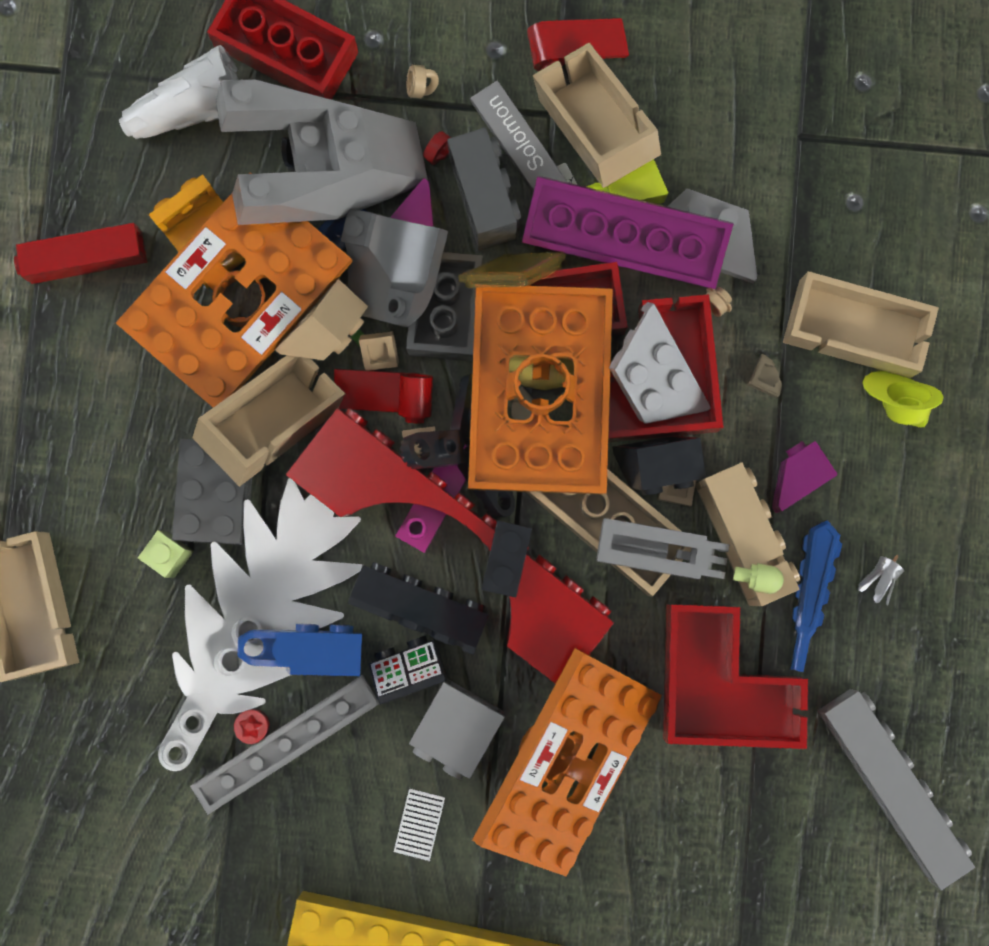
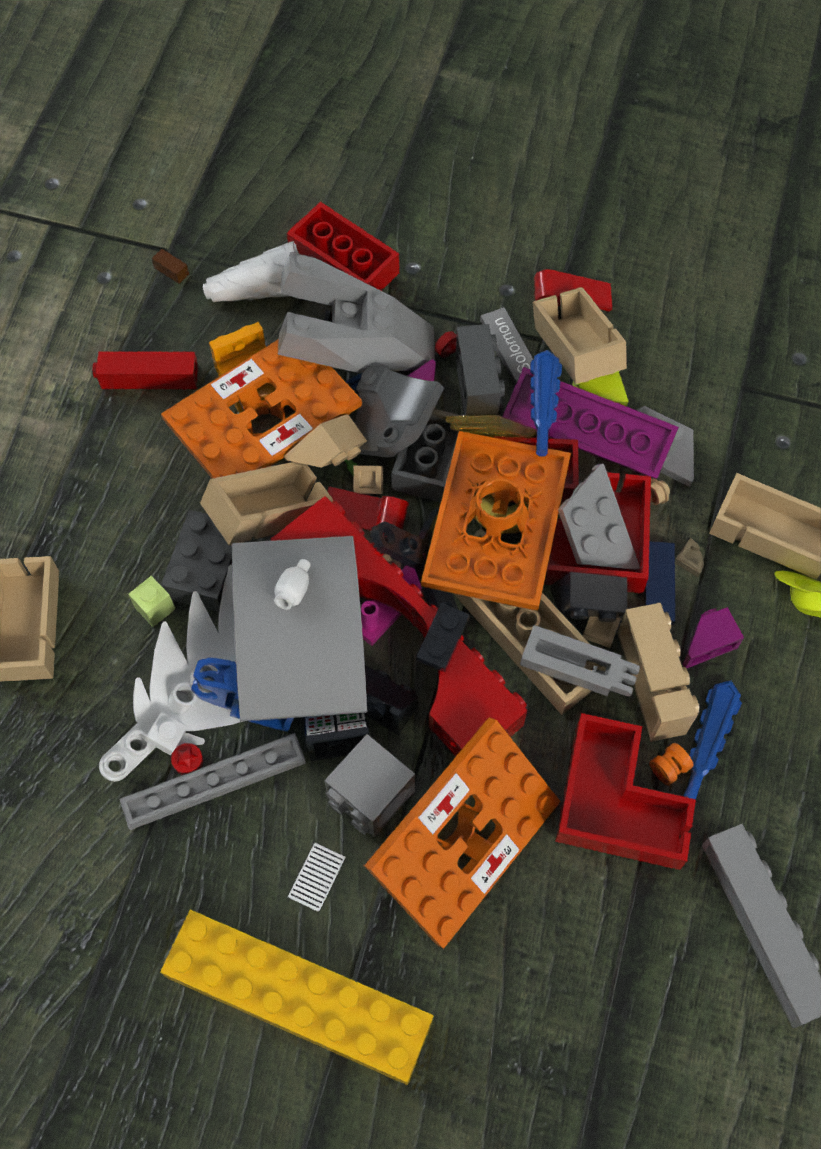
camera: 10 degrees right, 20 degrees down
tan tile [406,64,439,99] -> none
yellowish green cylinder [733,563,784,594] -> none
flat silver piece [858,555,904,605] -> none
none -> white plate [144,712,187,755]
none -> reddish brown piece [152,249,189,284]
none -> light grey slope [232,536,367,722]
none -> white plant [274,559,311,610]
none -> blue sword [530,350,562,456]
none -> dark blue tile [644,541,675,625]
none -> orange wheel [649,743,693,786]

